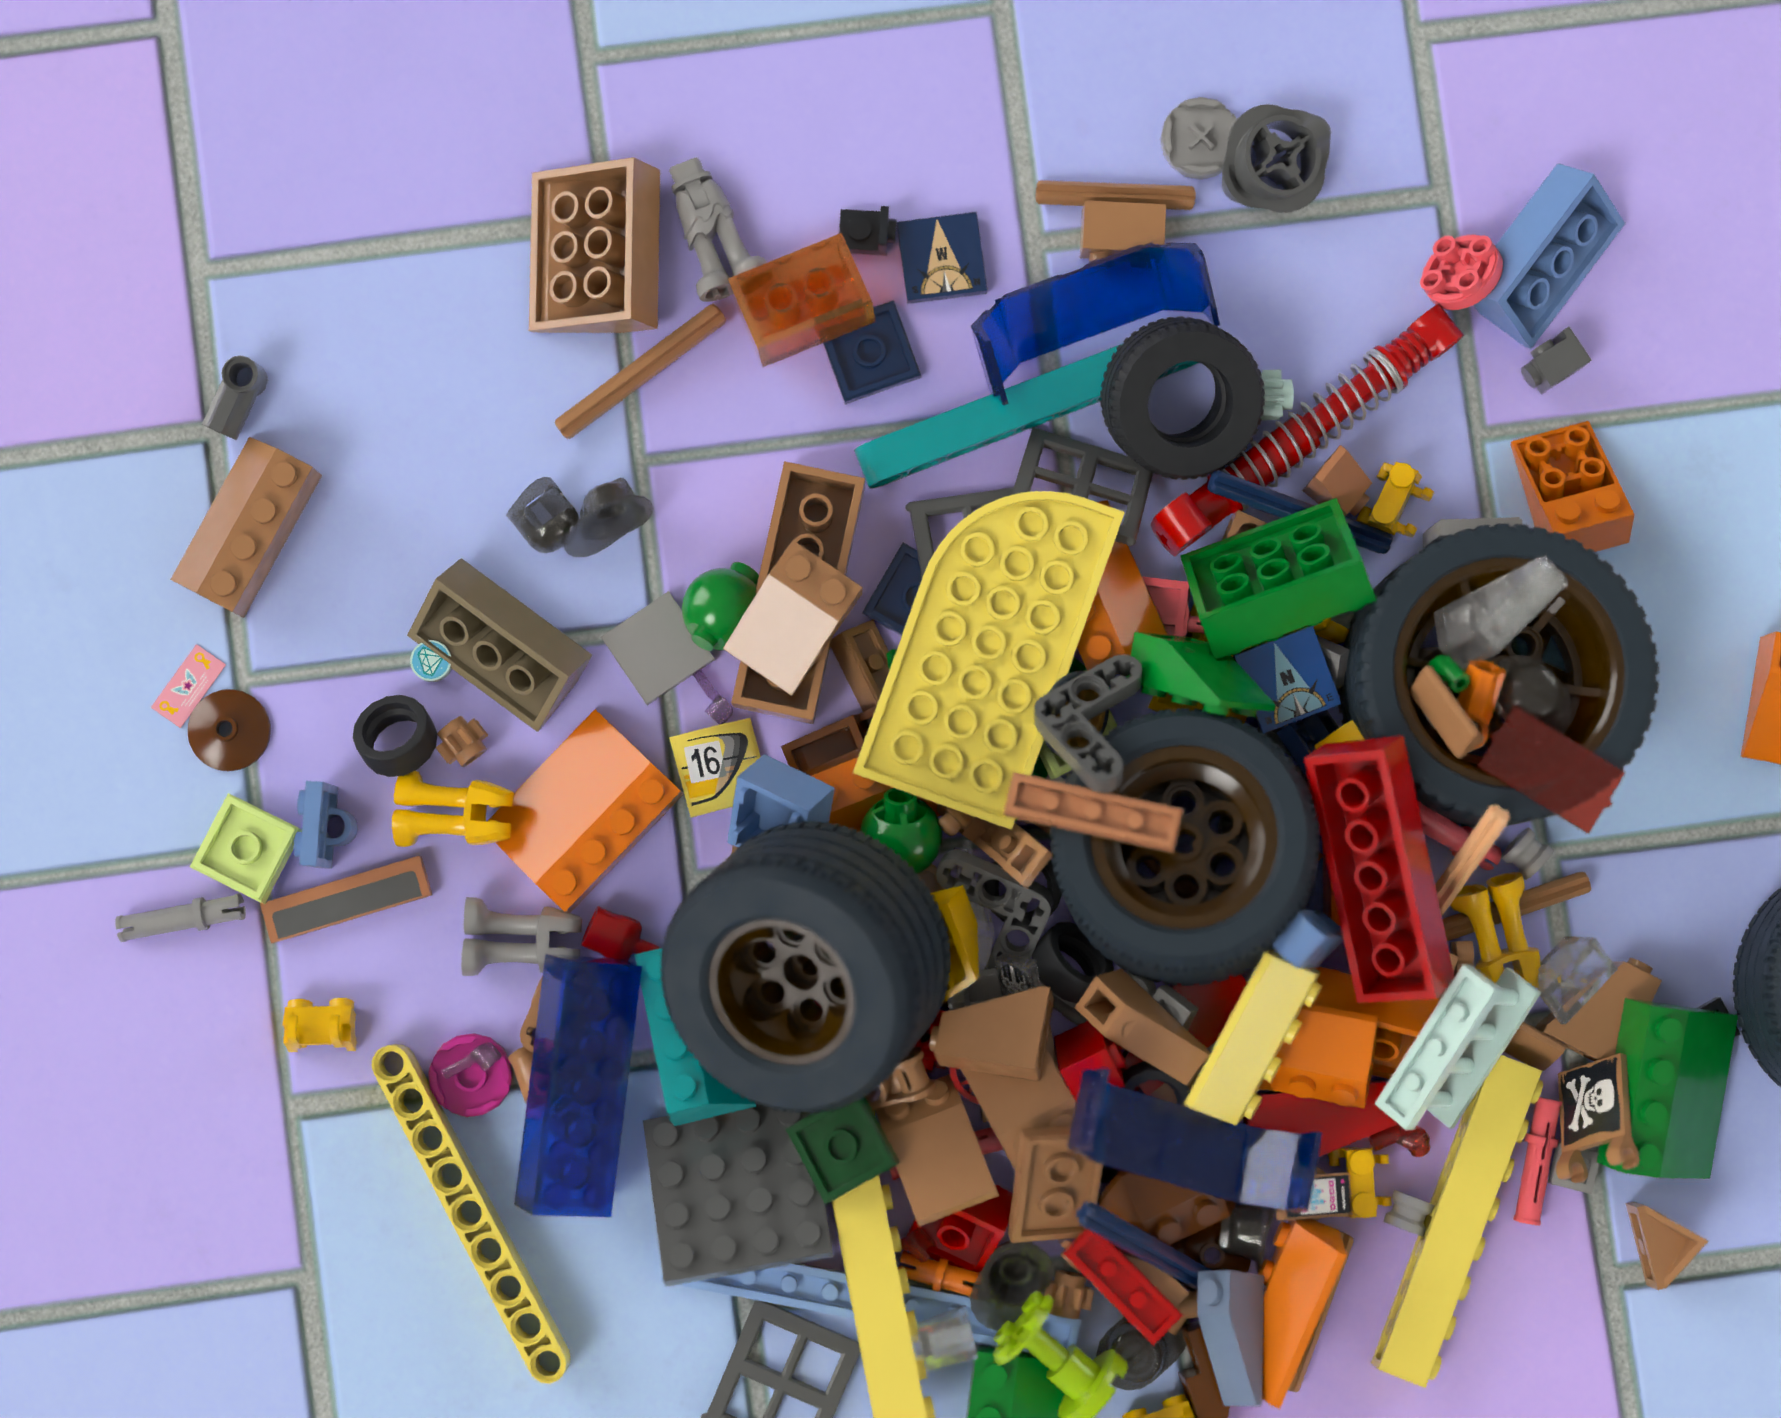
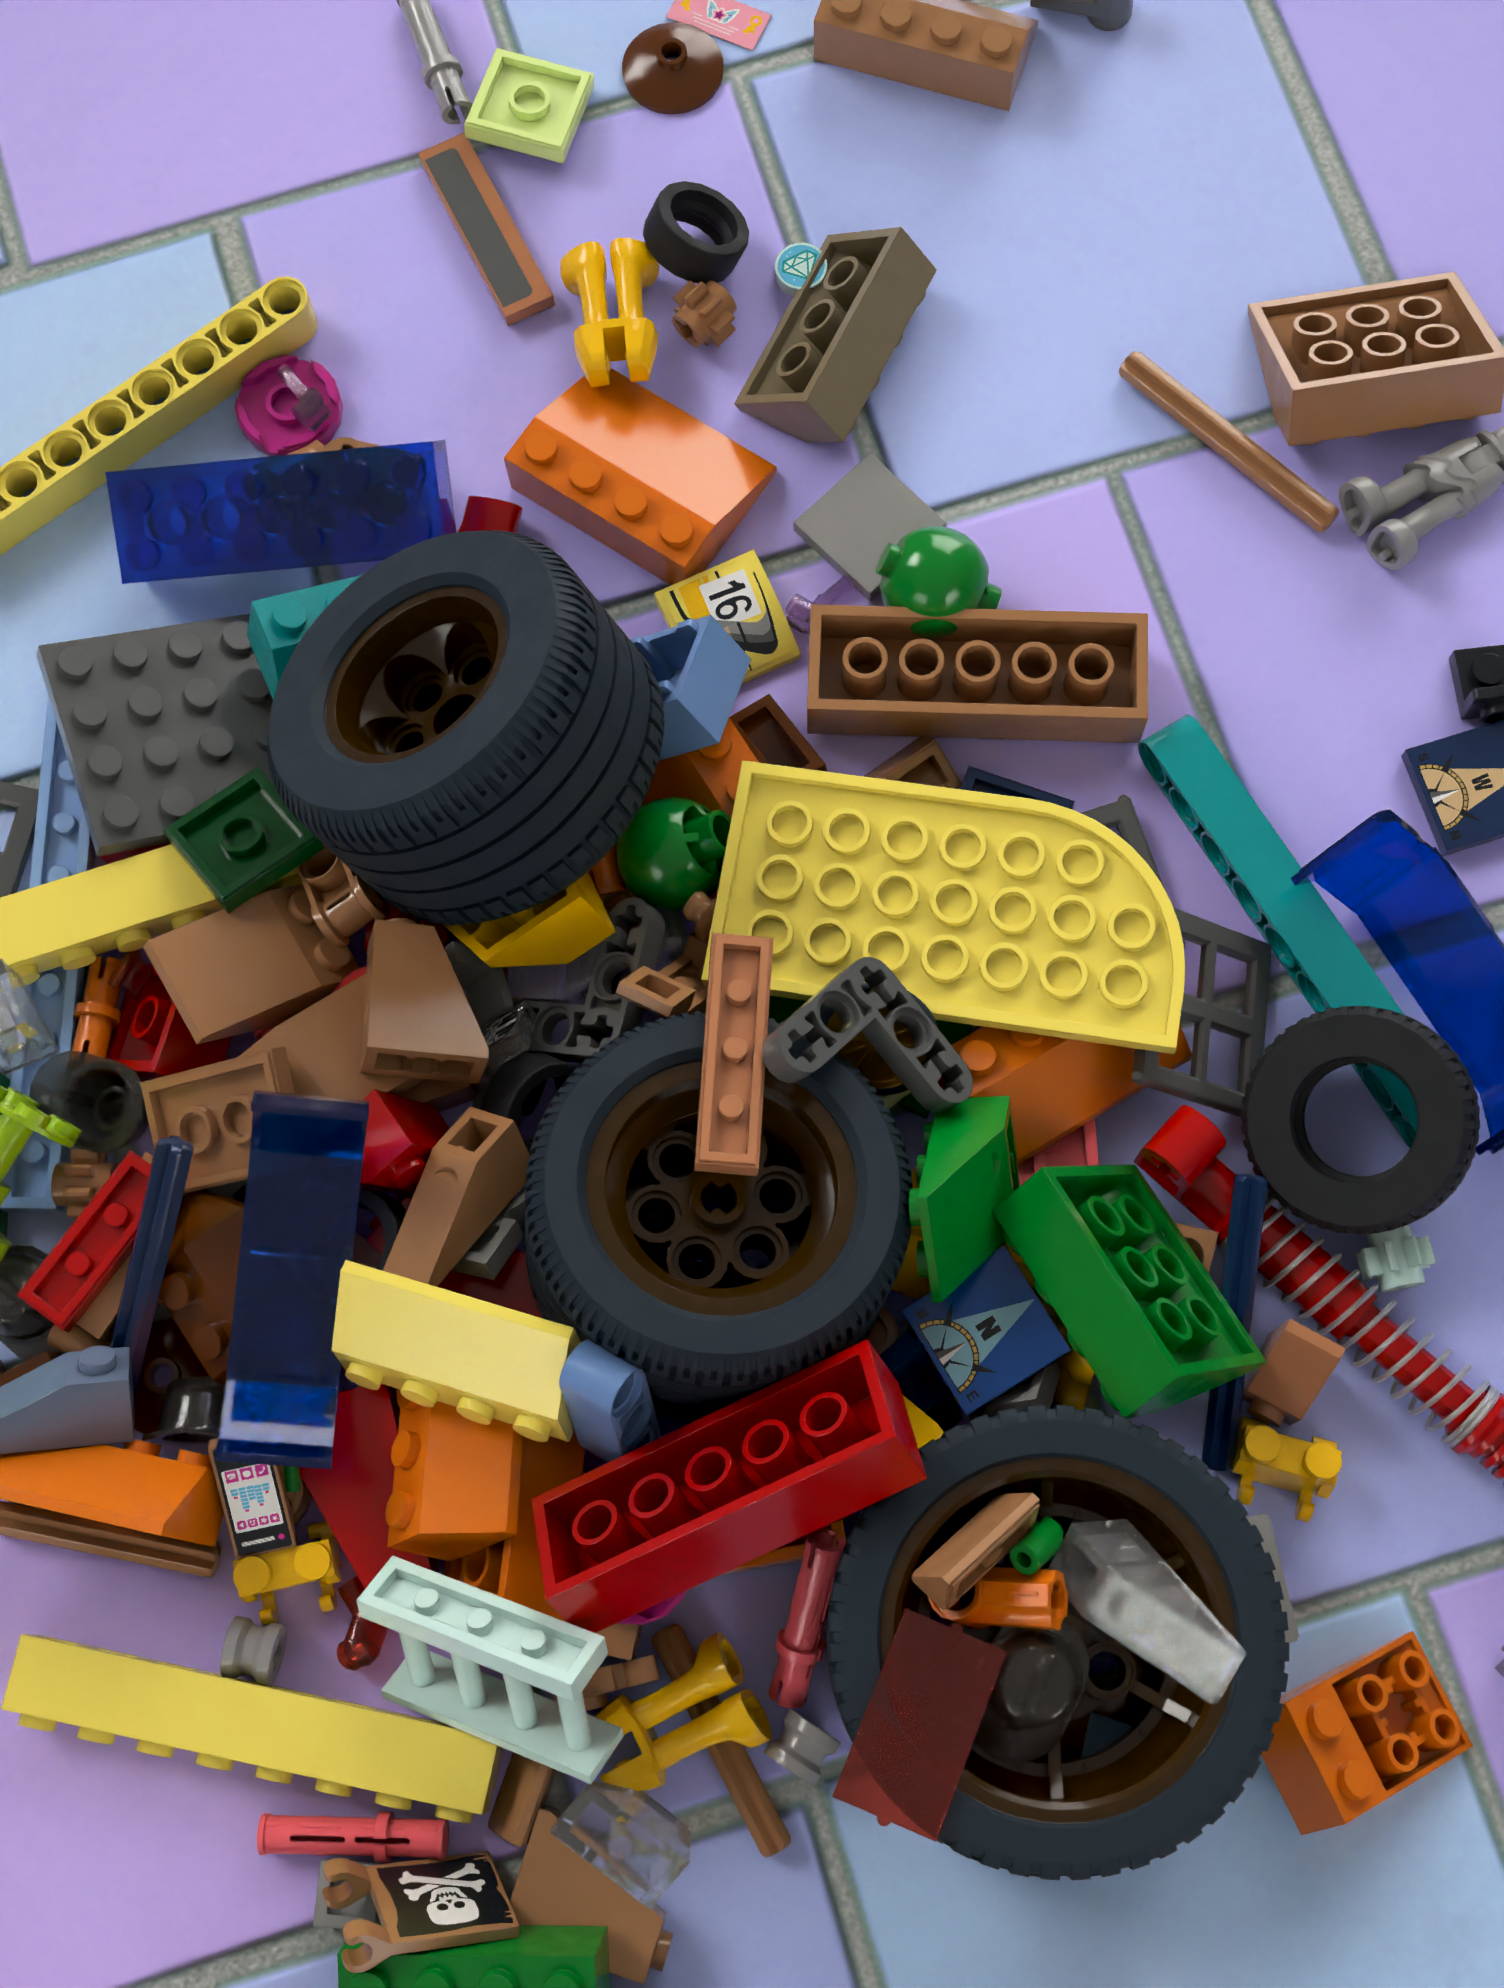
camera: 90 degrees right, 10 degrees down
yellow piece [282,998,357,1052] -> none
medium blue plate [294,781,358,869] -> none
light grey piece [461,897,582,976] -> none
clear smoke helmet [506,477,580,554] -> none
clear smoke piece [563,478,654,557] -> none
slope [723,540,863,696] -> none
clear orange brick [728,233,876,367] -> none
dark blue tile [818,300,921,405] -> none
light nougat axle [1435,805,1510,916] -> none

